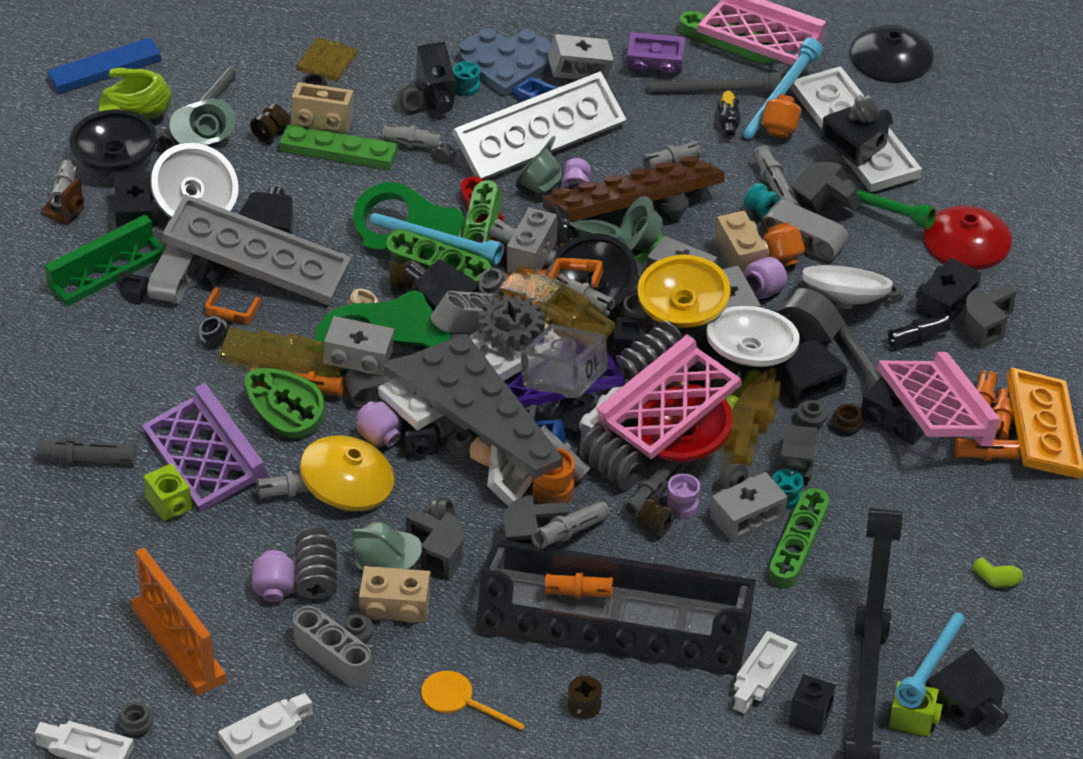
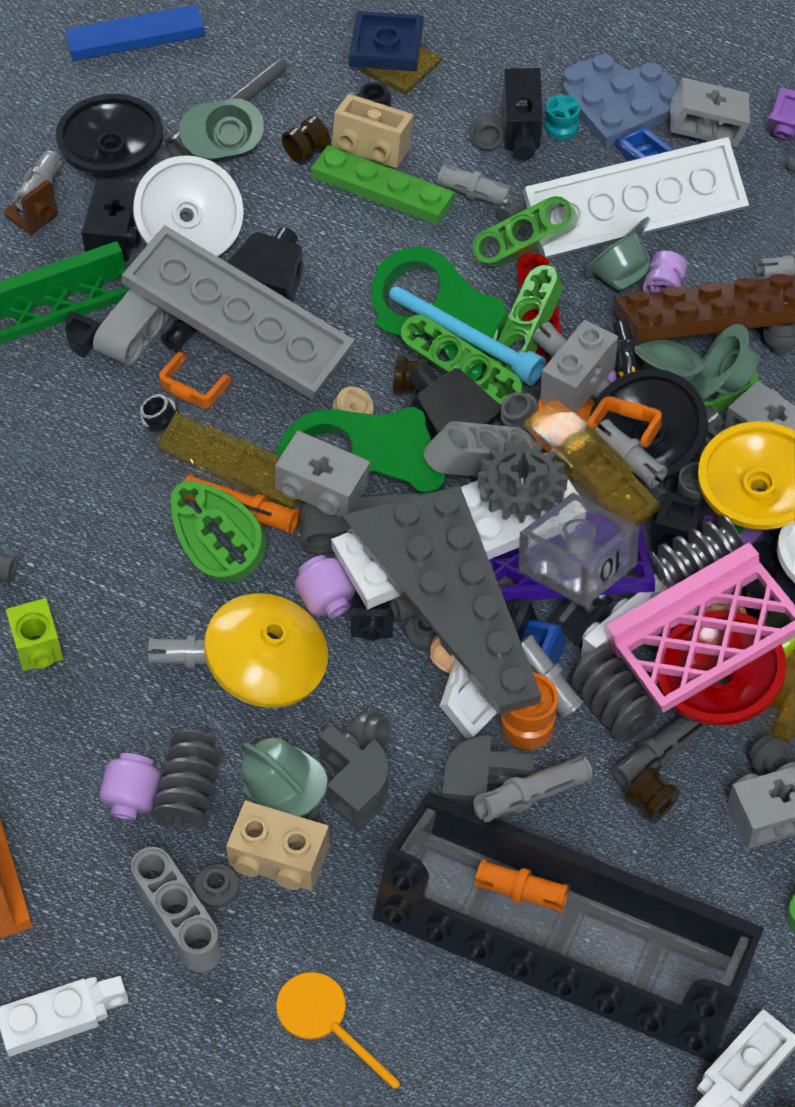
camera: 15 degrees right, 10 degrees up
lime hair [99,68,172,120] -> none
medium lavender fence [142,383,269,512] -> none
dark brown wheel [568,676,602,719] -> none
lavender wheel [667,474,700,519] -> none
none -> dark blue tile [349,11,424,71]
none -> bright green beam [472,196,578,268]

